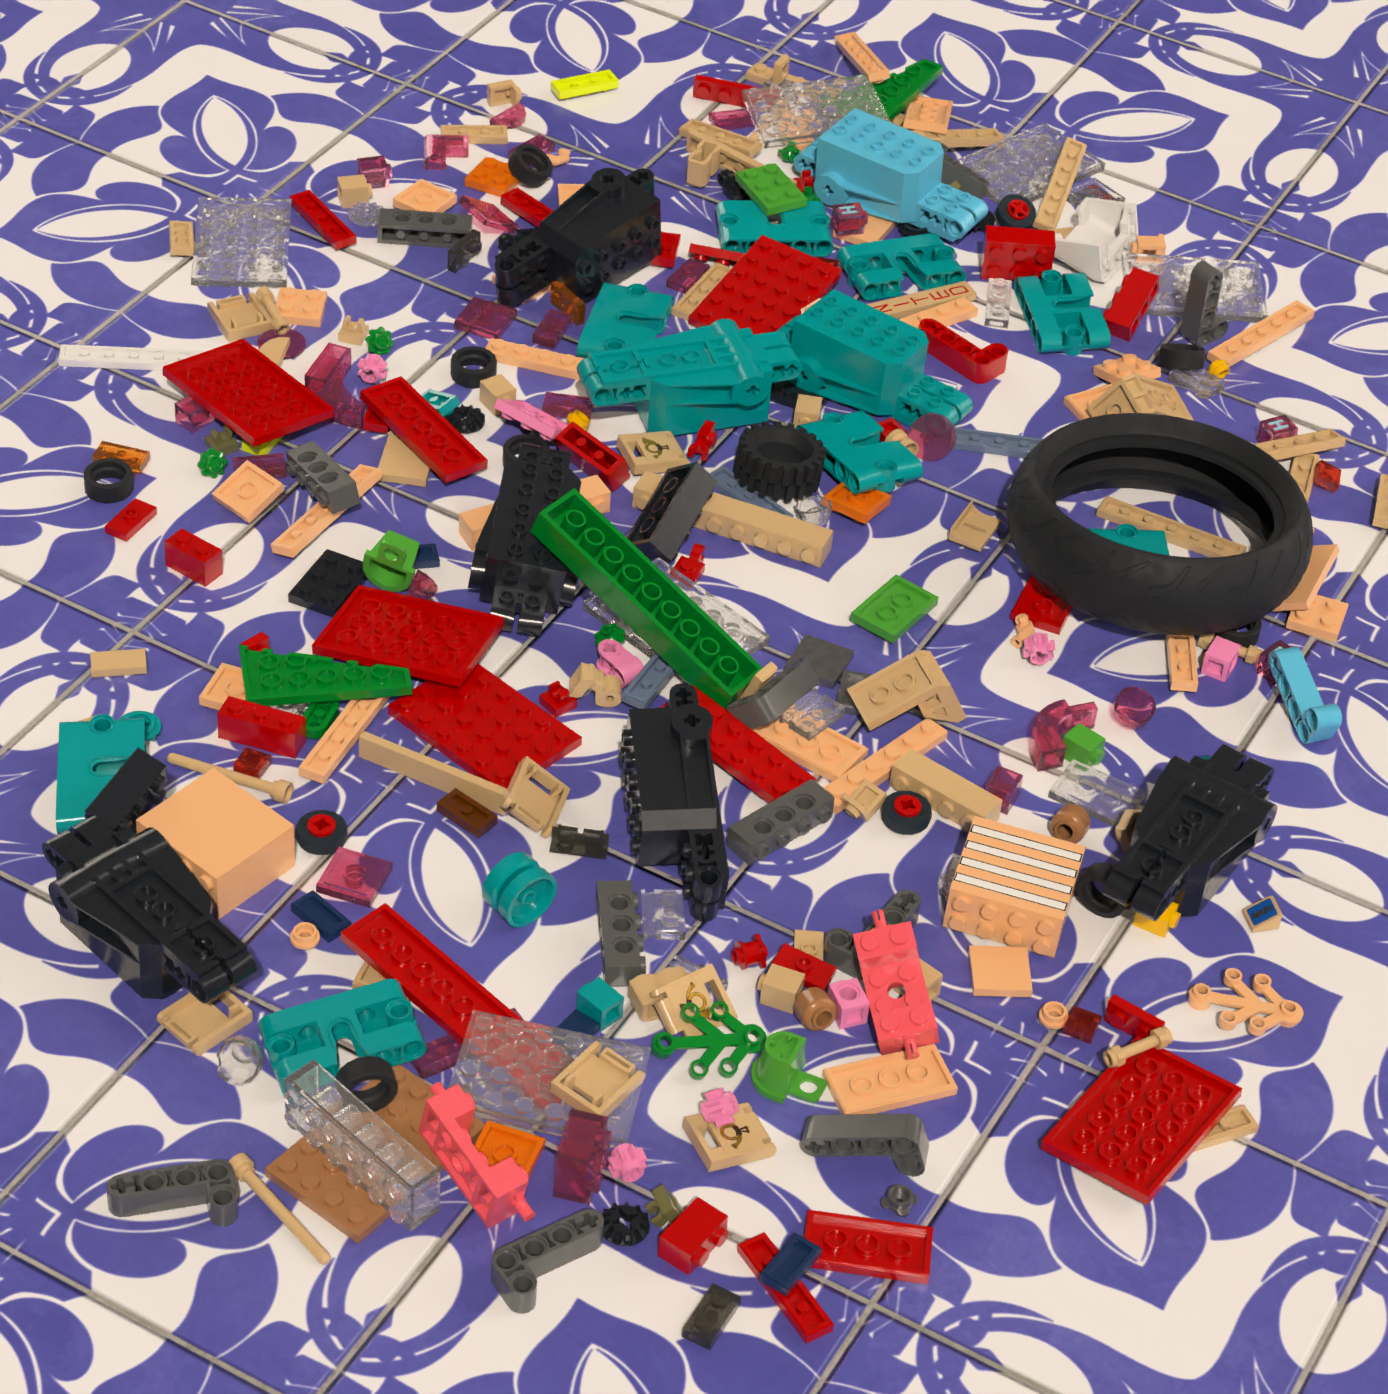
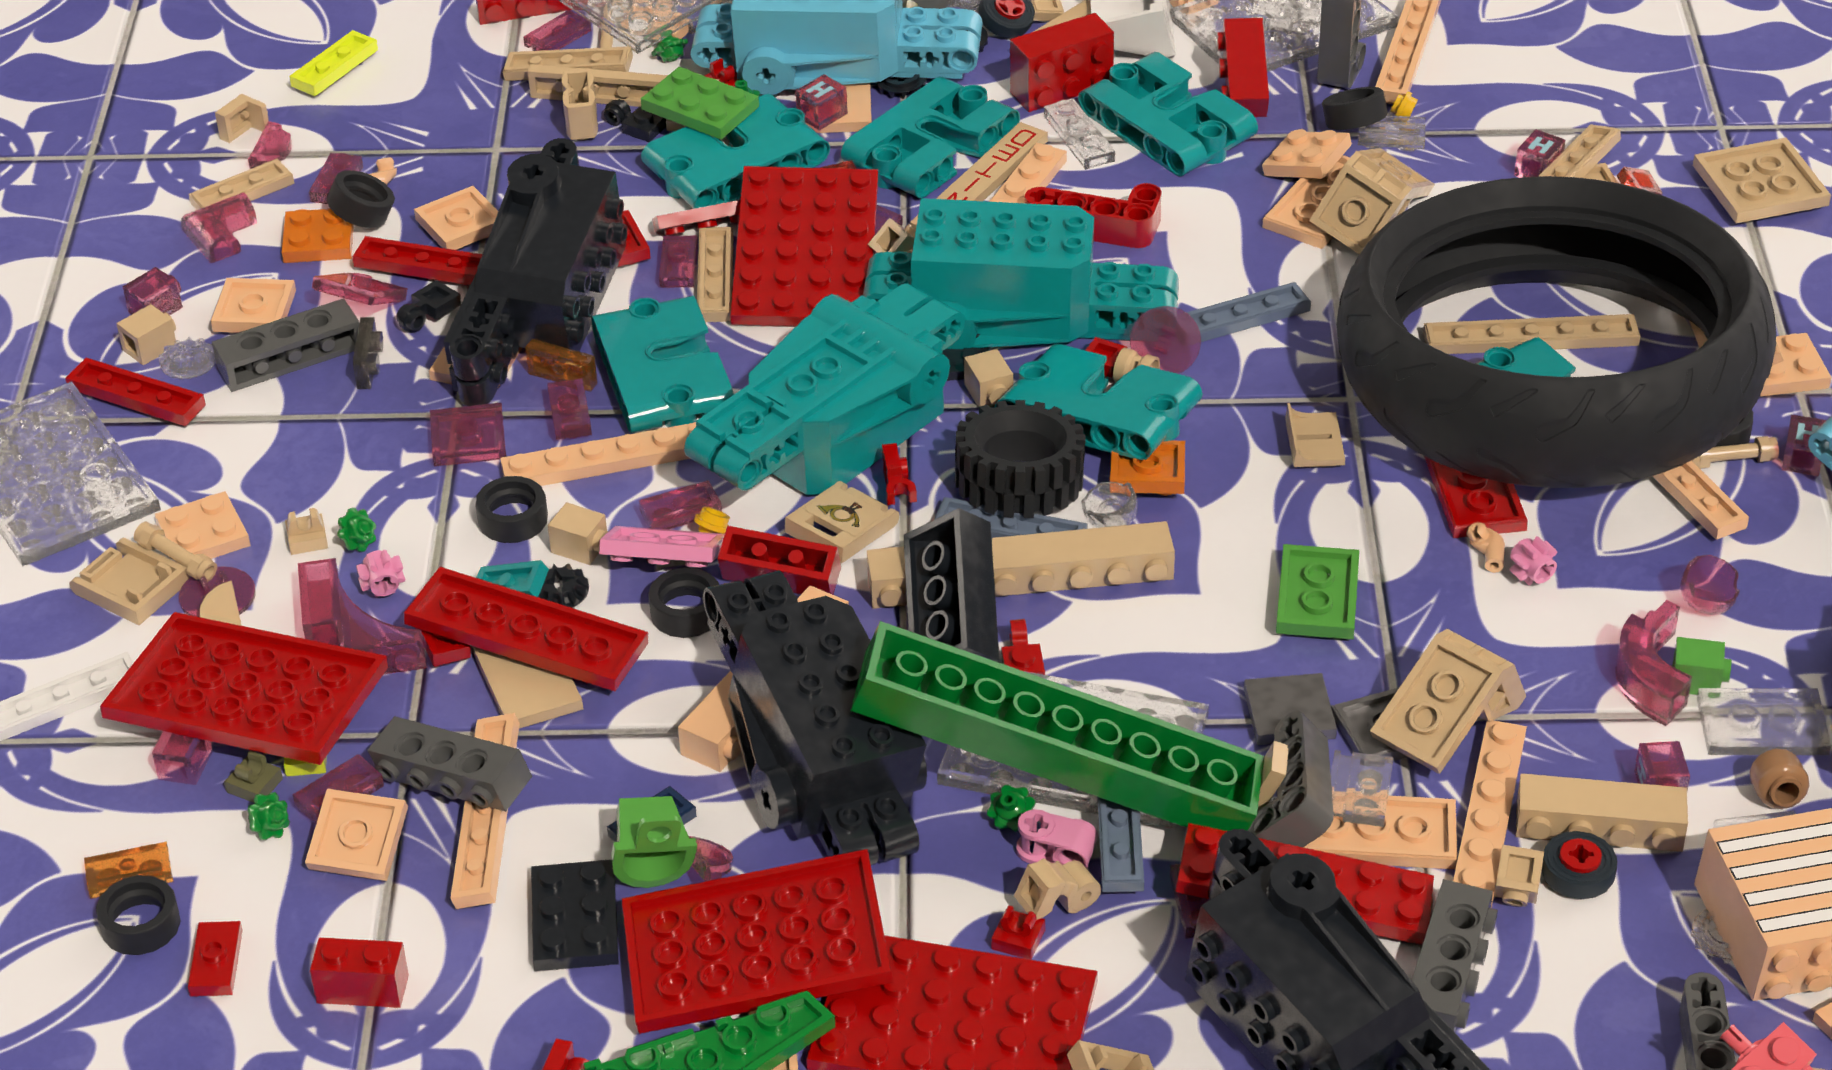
camera: 25 degrees left, 0 degrees up
bright pink brick [1201,636,1241,682] -> none

